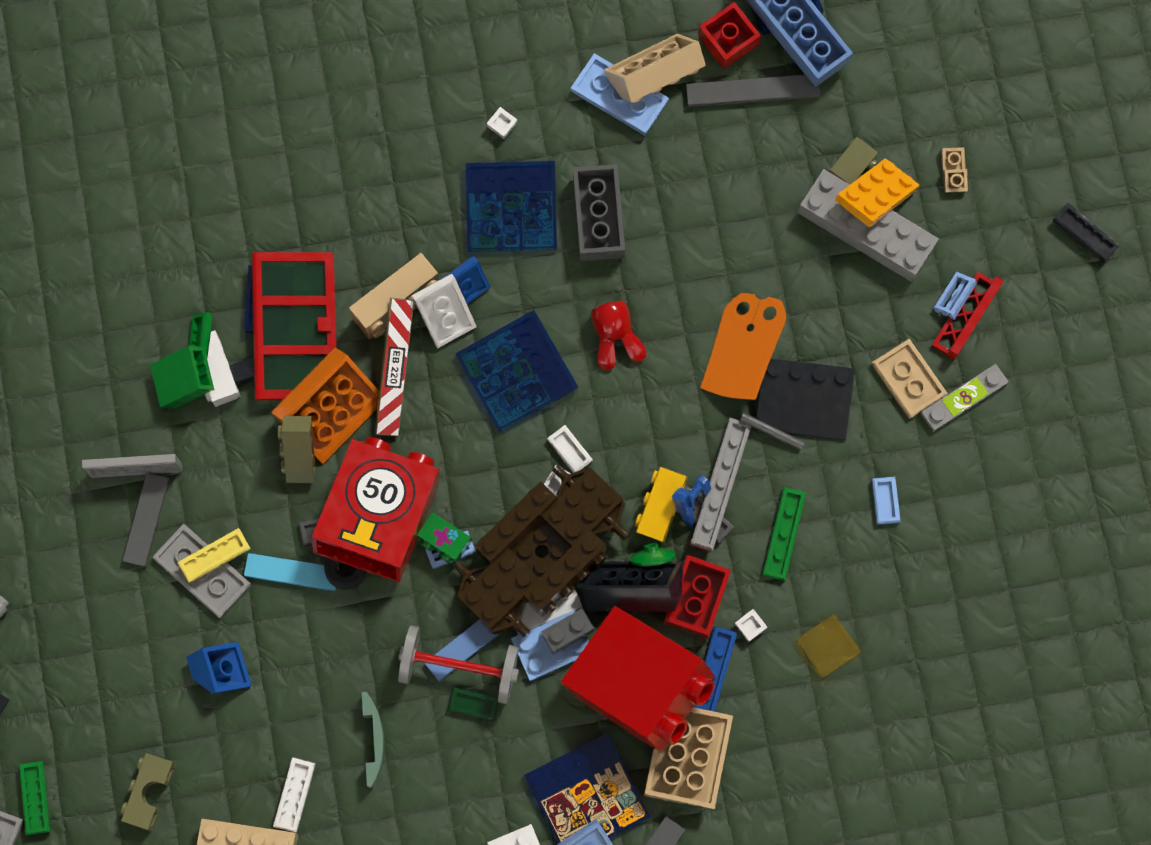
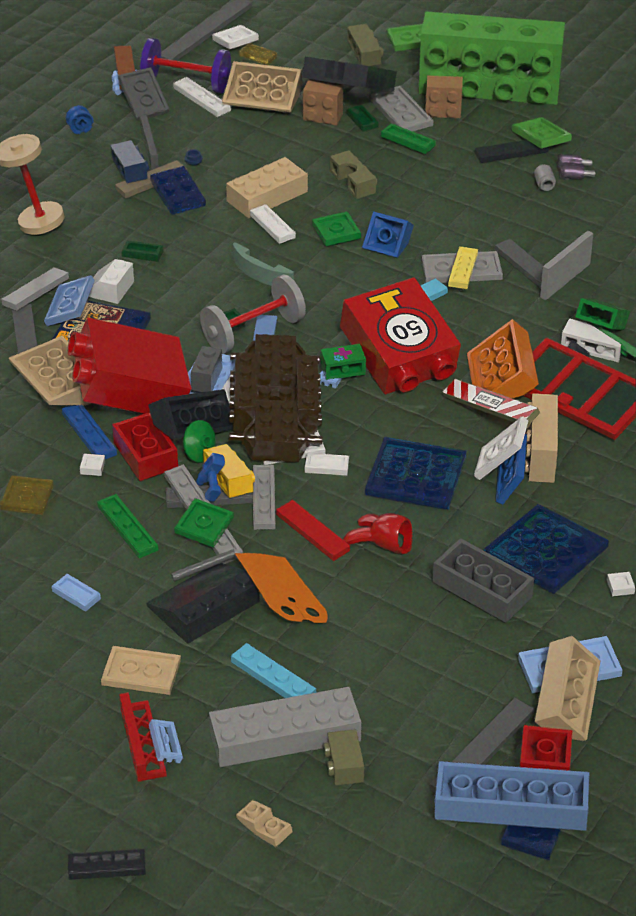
camera: 135 degrees right, 35 degrees down
olive brick [278,416,316,483] -> none
light orange plate [835,158,919,228] -> none
plate [920,364,1009,432] -> none
none -> green tile [174,498,234,548]
none -> medium azure plate [231,643,316,698]
none -> light grey tile [253,465,275,530]
none -> red tile [276,500,350,561]
none -> green plate [312,212,361,246]

